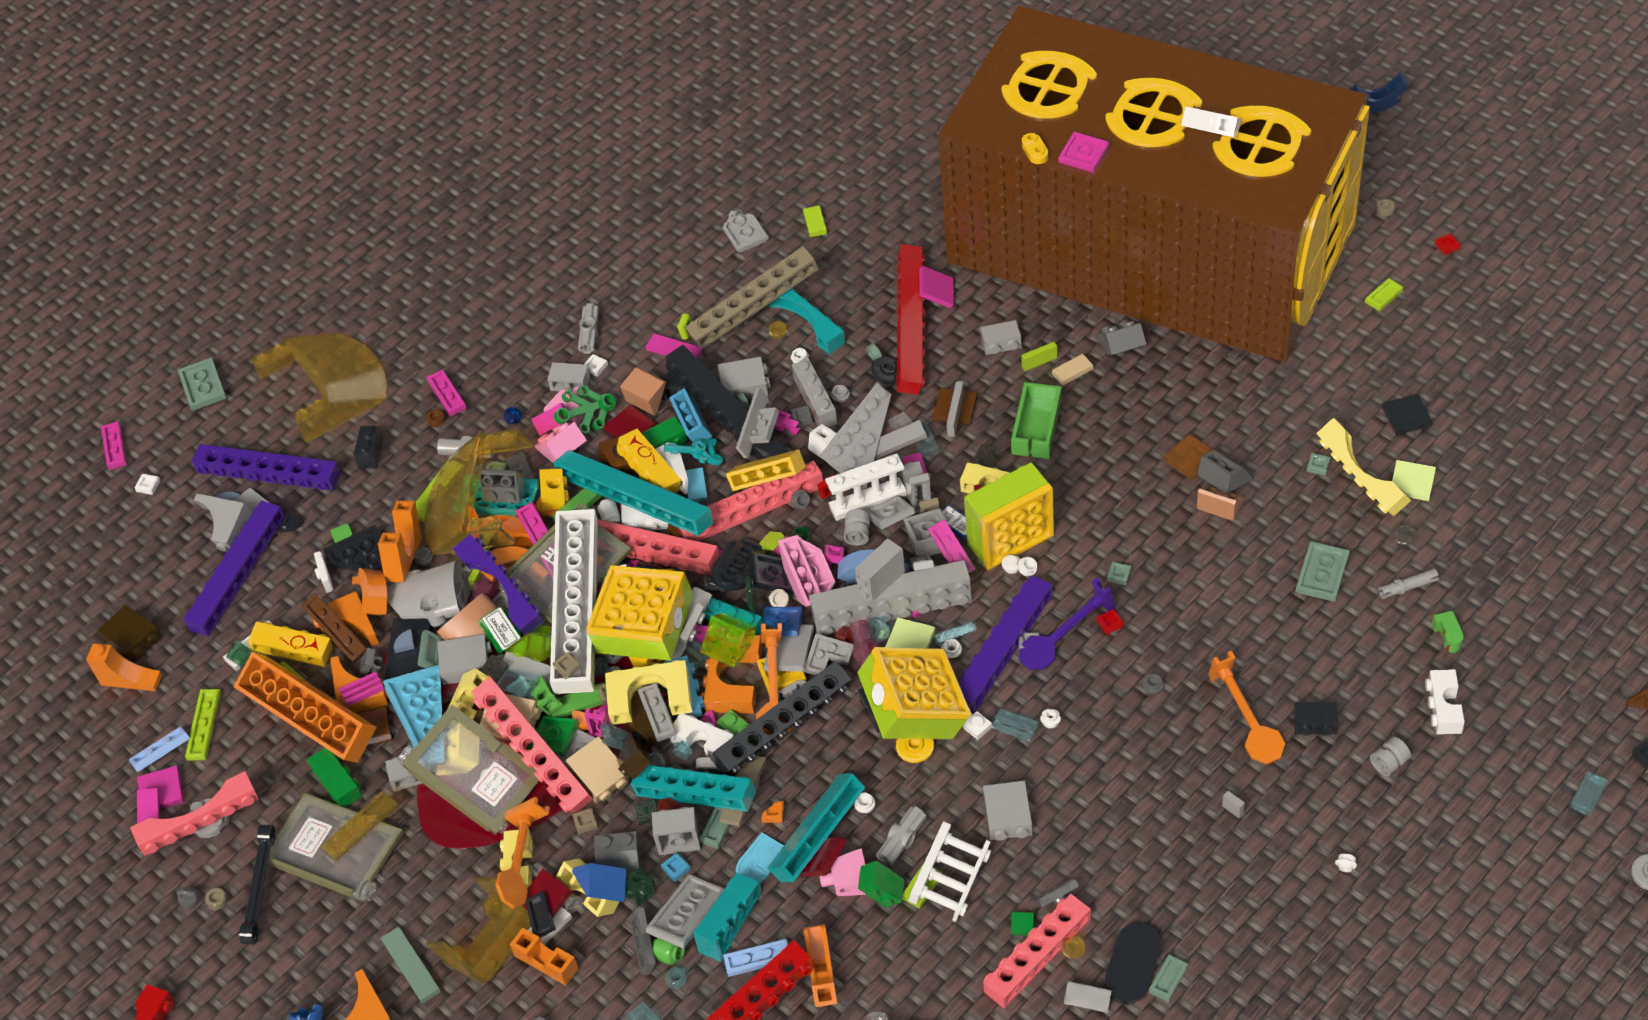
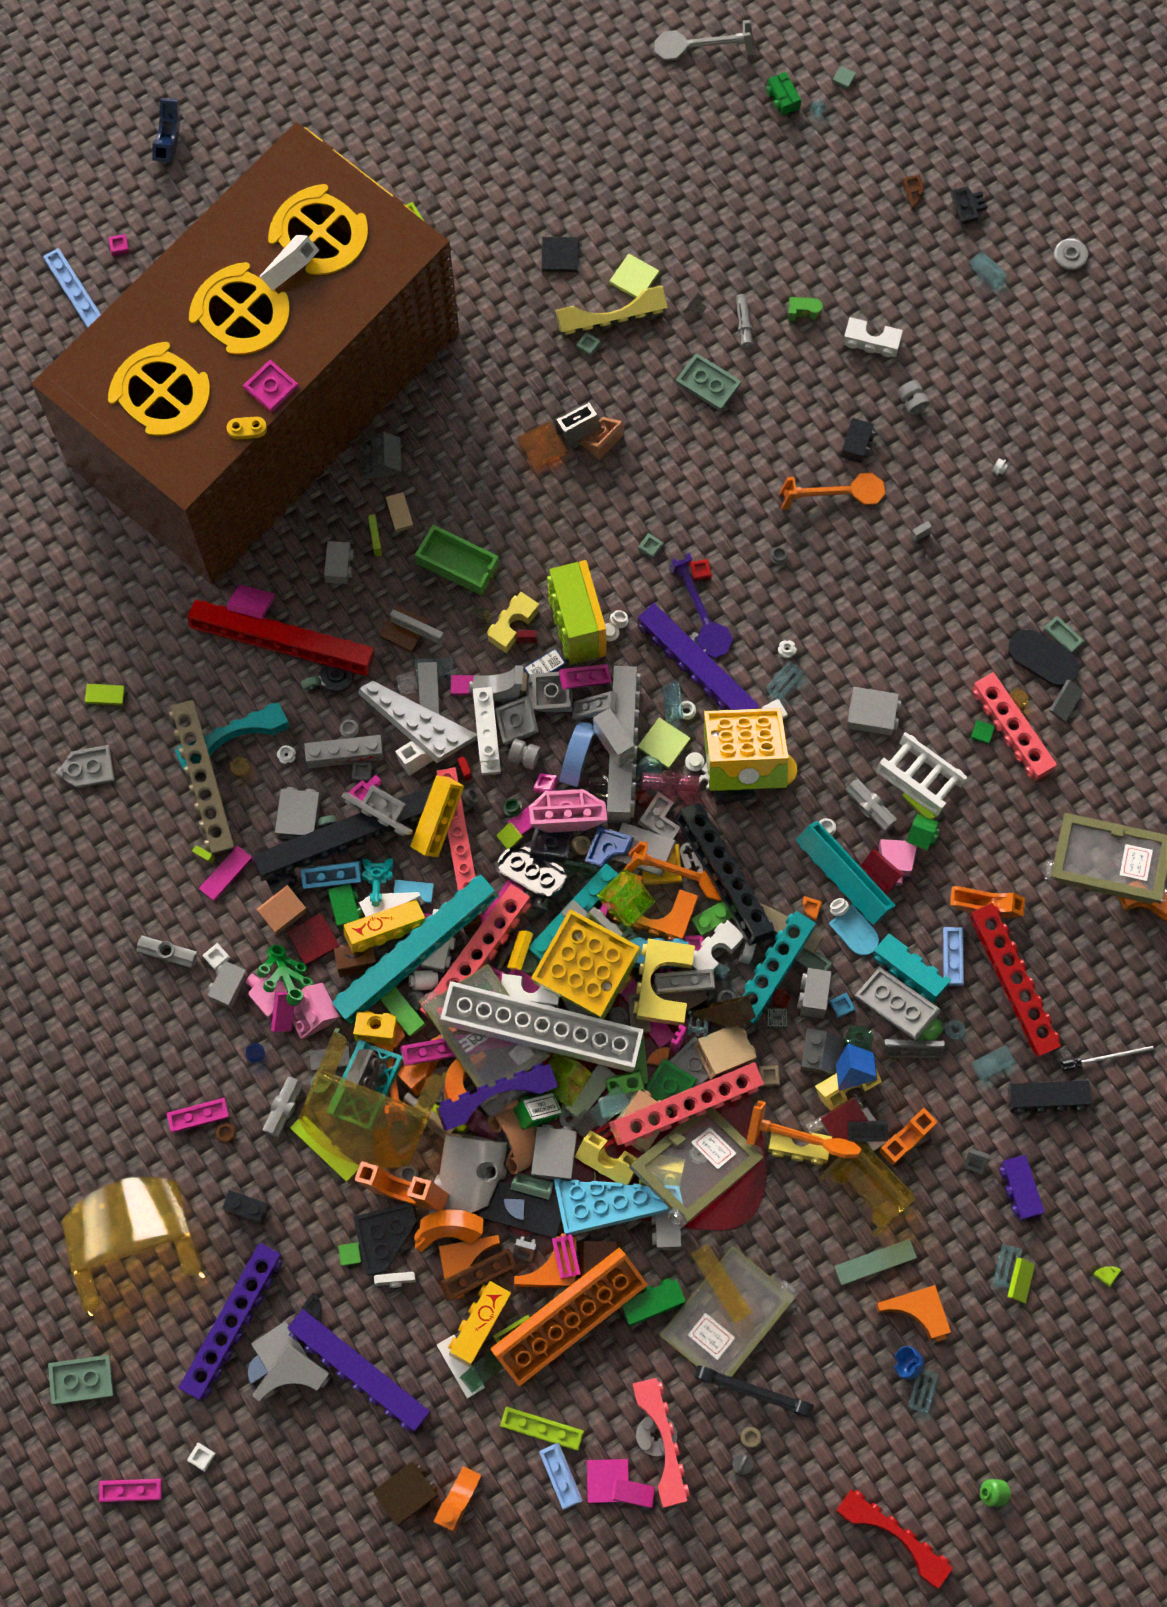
camera: 80 degrees left, 20 degrees up
dark tan tile [552,652,581,680] -> none
flat silver plate [1033,879,1079,907] -> none
red tile [1435,233,1461,255] -> none
none -> white plate [830,898,849,916]

